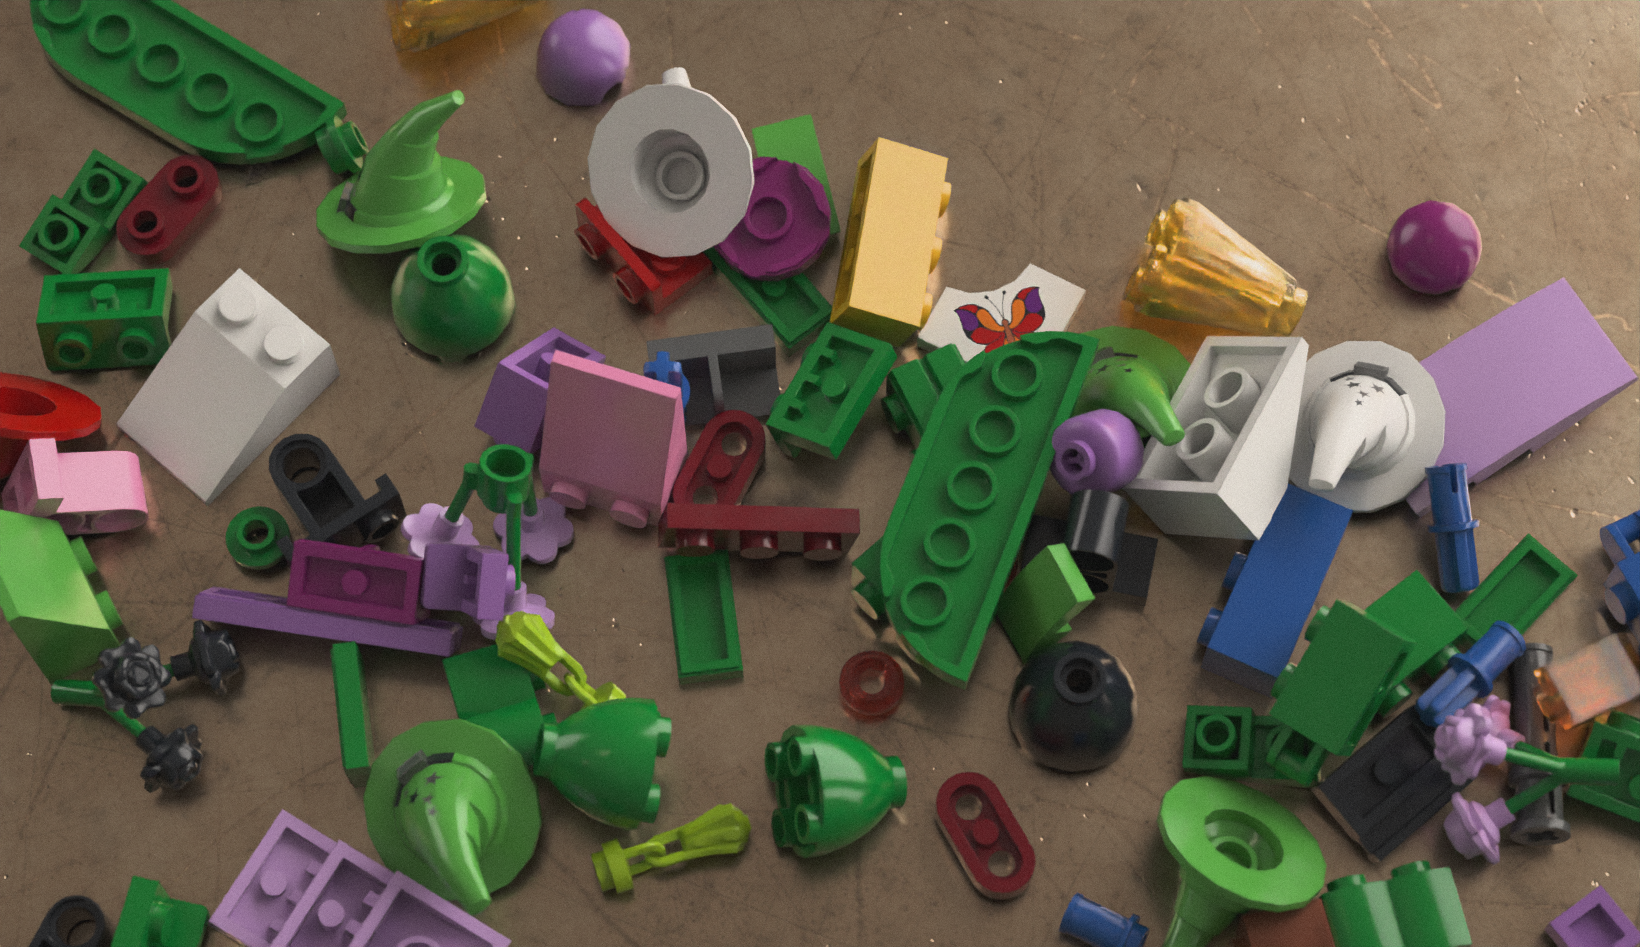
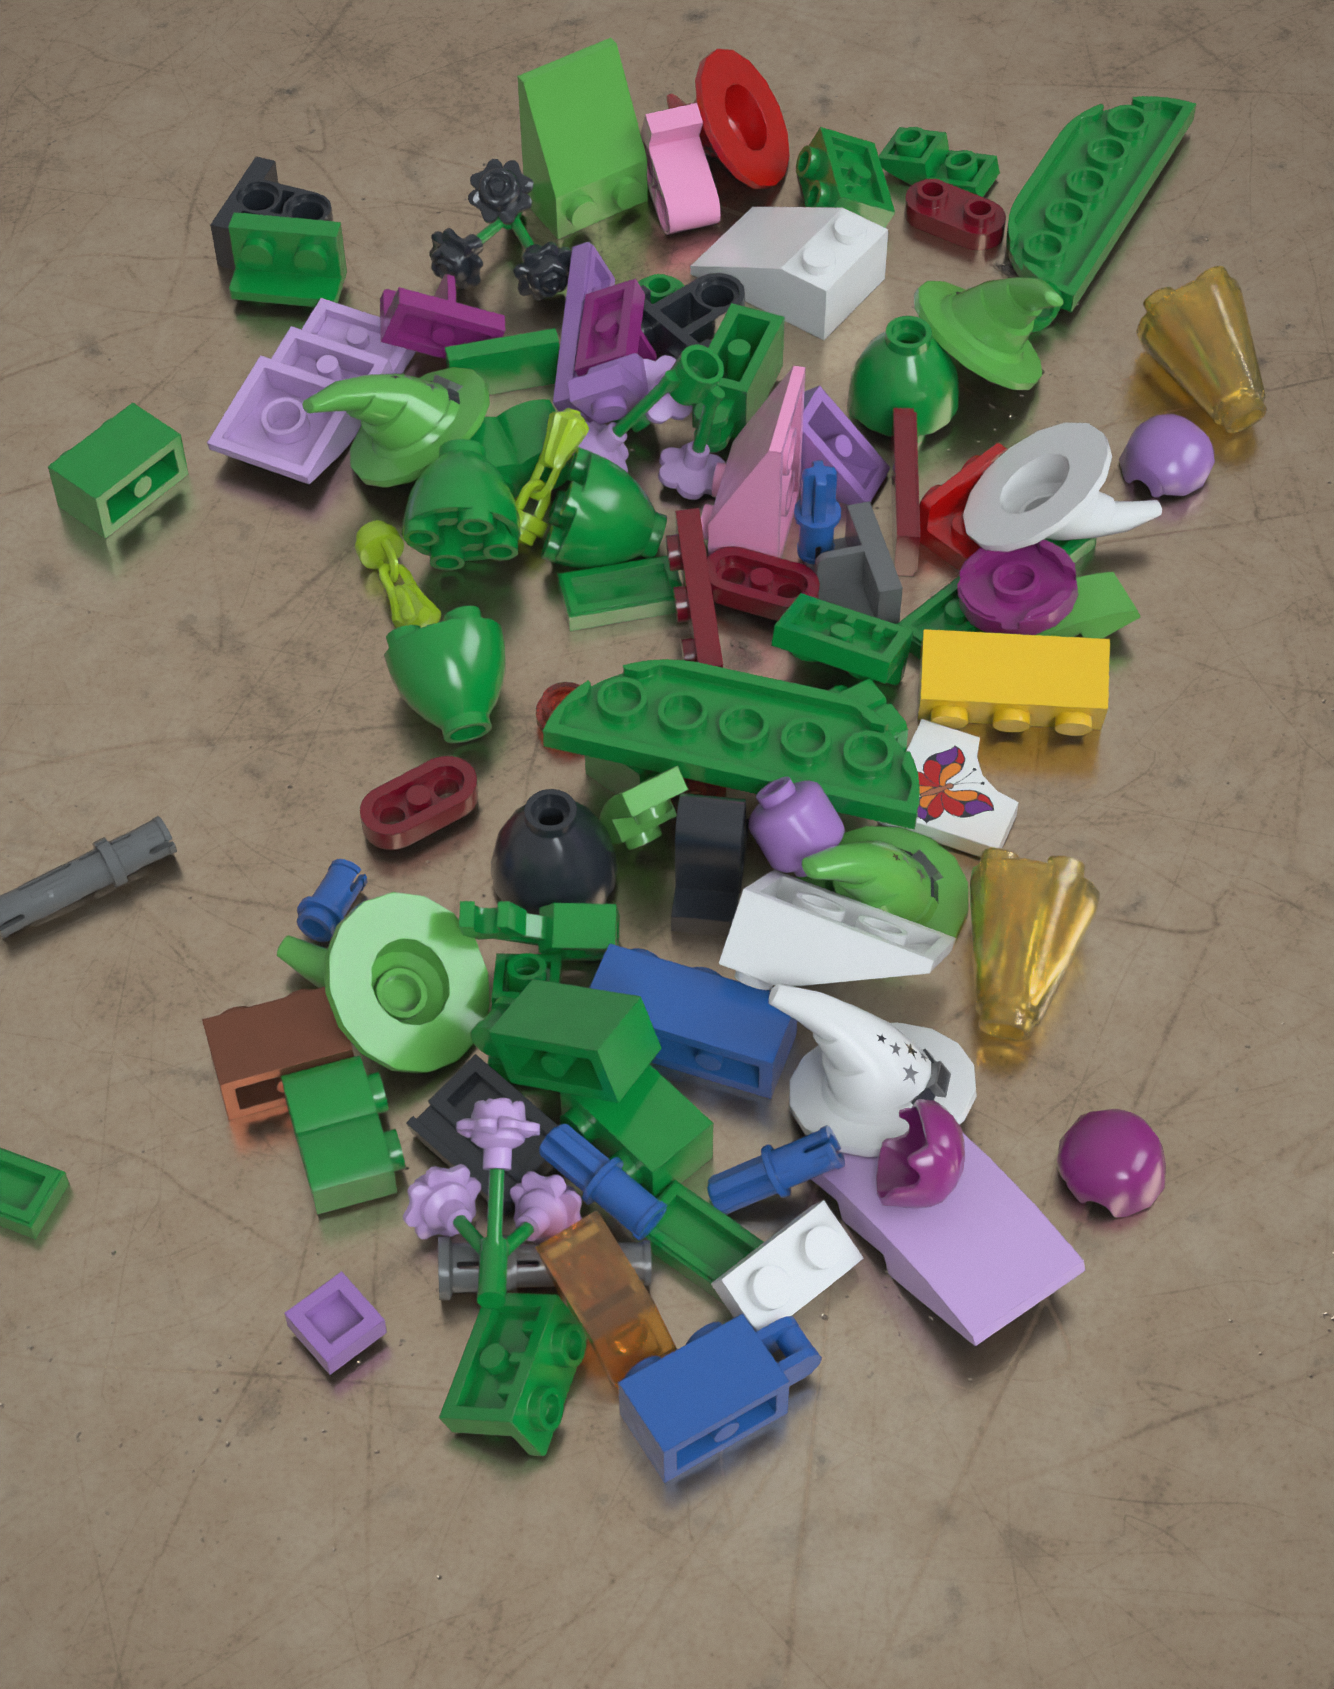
camera: 85 degrees right, 15 degrees down
none -> magenta panel [380,274,506,359]
none -> green piece [459,901,620,961]
none -> green piece [541,447,667,569]
none -> green brick [692,303,785,453]
none -> white plate [711,1201,864,1332]
none -> magenta hair [876,1099,965,1208]
none -> dark red tile [890,408,920,576]

